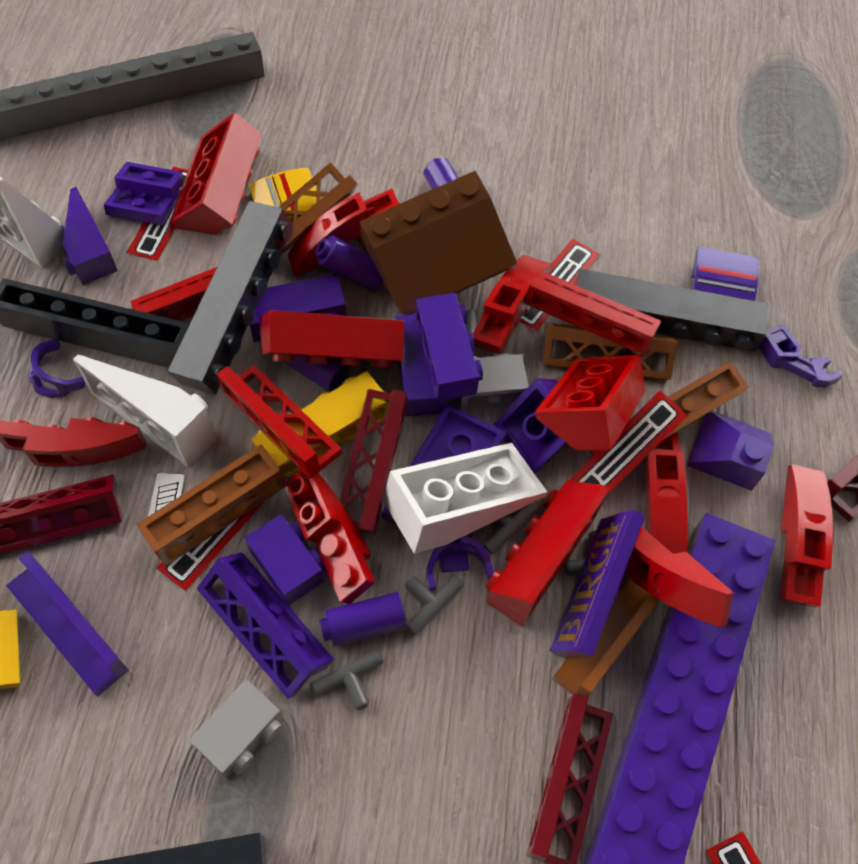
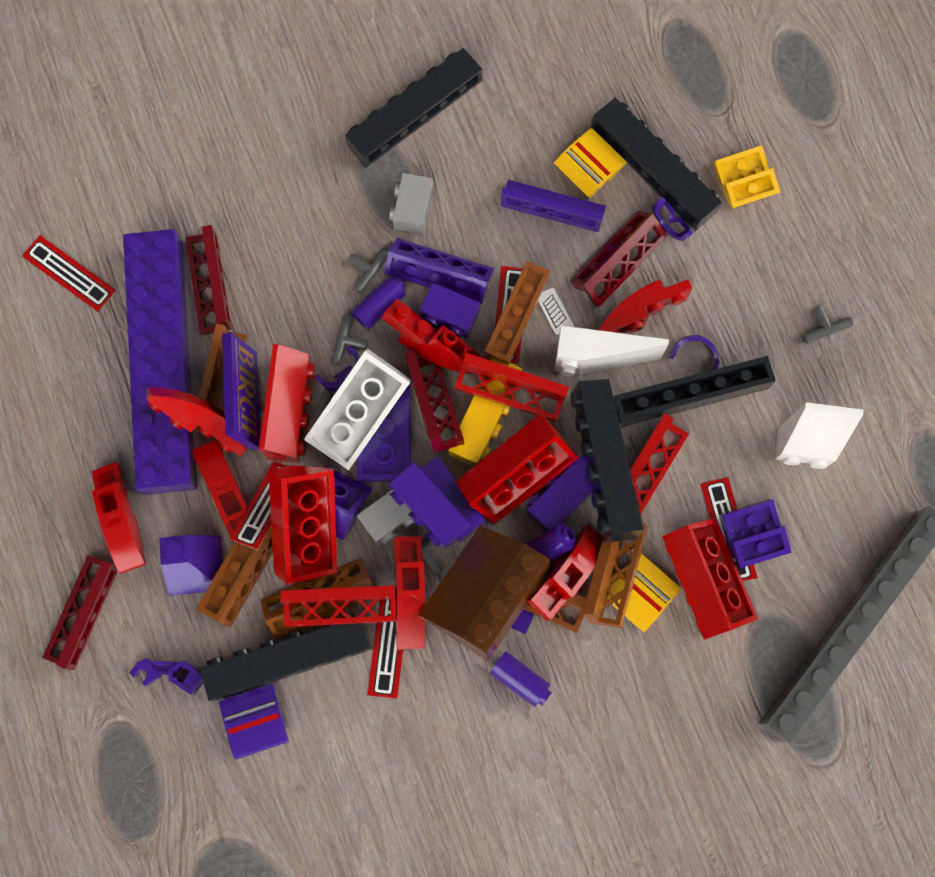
camera: 155 degrees right, 15 degrees up
dark purple slope [62,187,118,285] -> none

